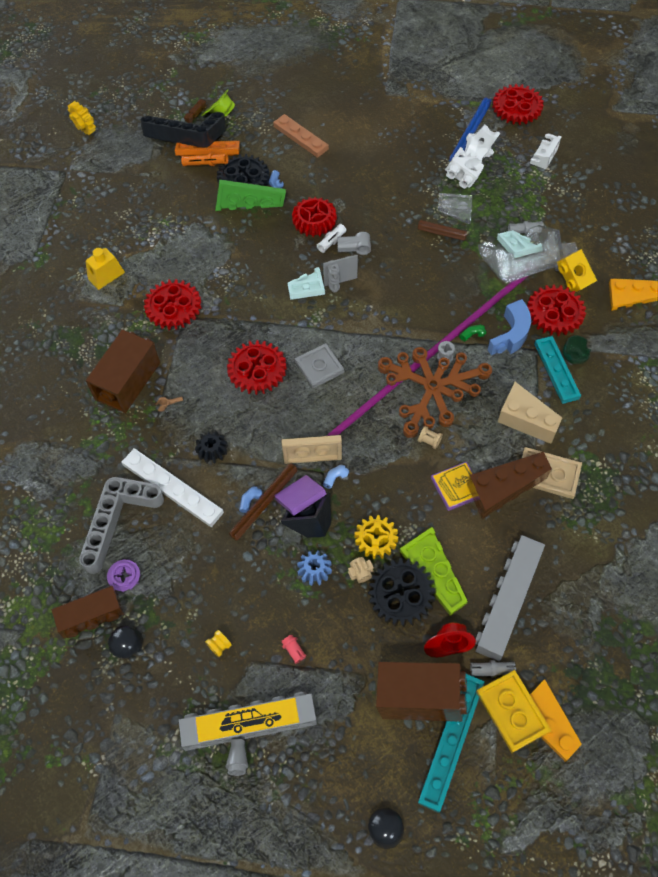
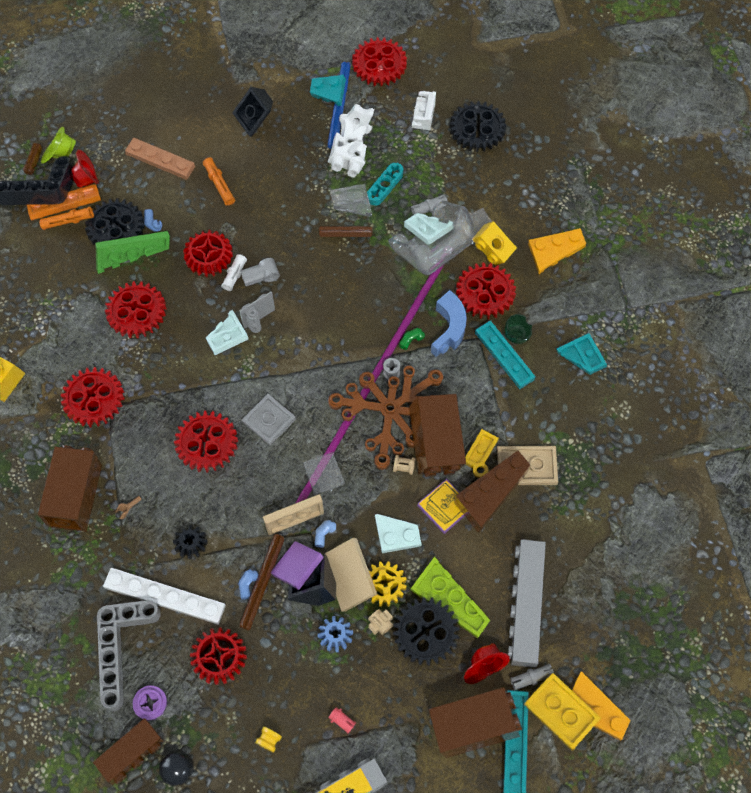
camera: 20 degrees left, 5 degrees up
tan wedge [498,382,562,444] -> none
none -> red piece [71,150,99,188]
none -> red gear [105,281,166,338]
none -> red gear [190,627,247,685]
none -> orange pin [203,157,235,206]
none -> black slope [232,87,273,137]
none -> clear piece [303,452,345,495]
none -> teal wing [310,75,346,106]
none -> tan tile [325,538,377,612]
none -> teal beam [367,163,403,206]
none -> light aqua wing [375,514,421,553]
none -> reddish brown brick [409,394,466,477]
none -> black gear [450,101,506,152]
none -> yellow hinge [465,429,499,478]
none -> teal wing [557,333,607,375]

